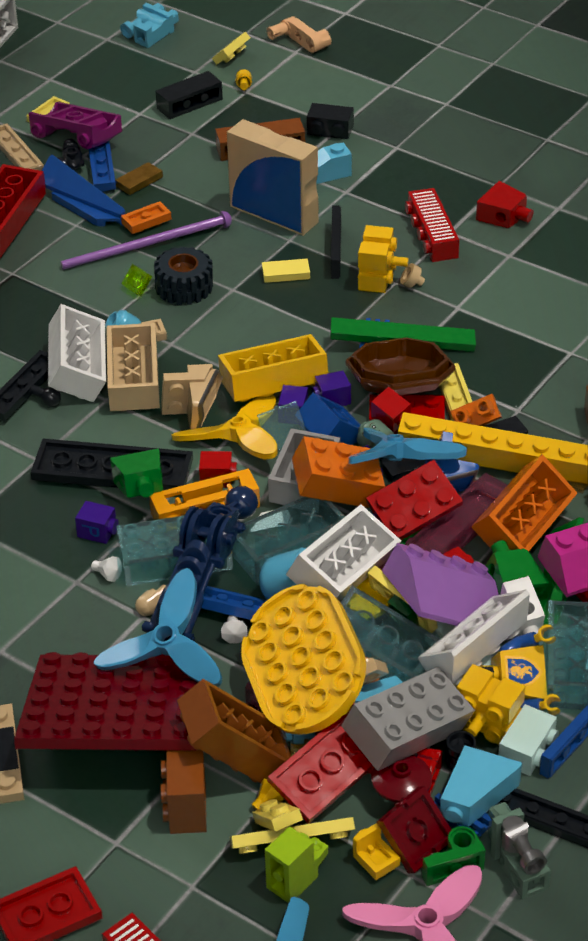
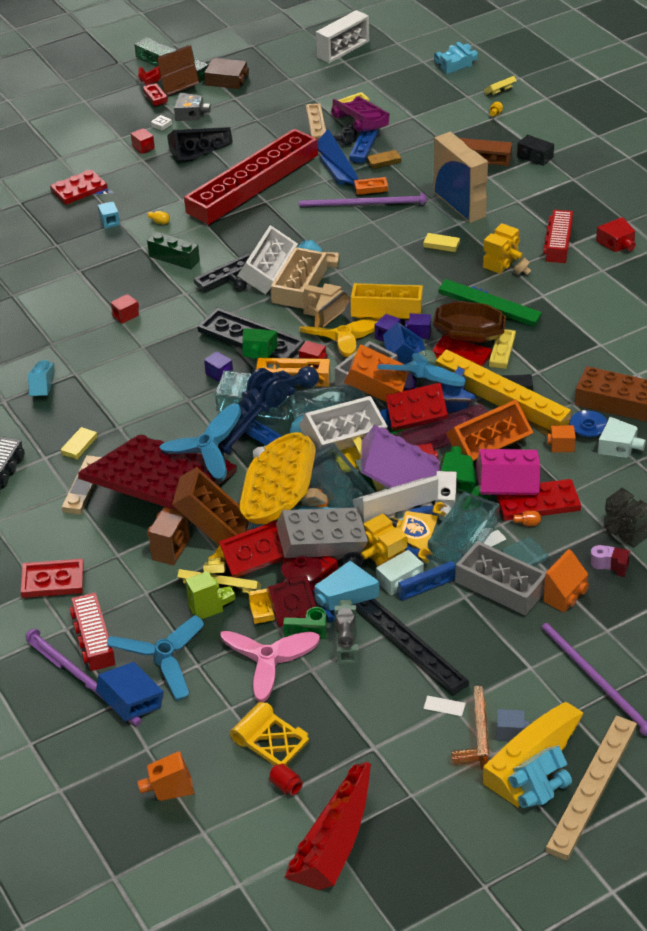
camera: 25 degrees right, 0 degrees up
white rock [91,556,122,582] -> none
clear neon green plate [121,264,153,296] -> none
black wheel [154,247,213,305] -> none
black brick [155,71,223,120] -> none
clear light blue piece [257,401,306,452] -> none
light nougat beam [266,16,331,53] -> none
medium azure slope [316,142,352,184] -> none
black tile [331,205,341,279] -> none
red brick [371,387,411,433] -> none
orange hips [451,394,502,426] -> none

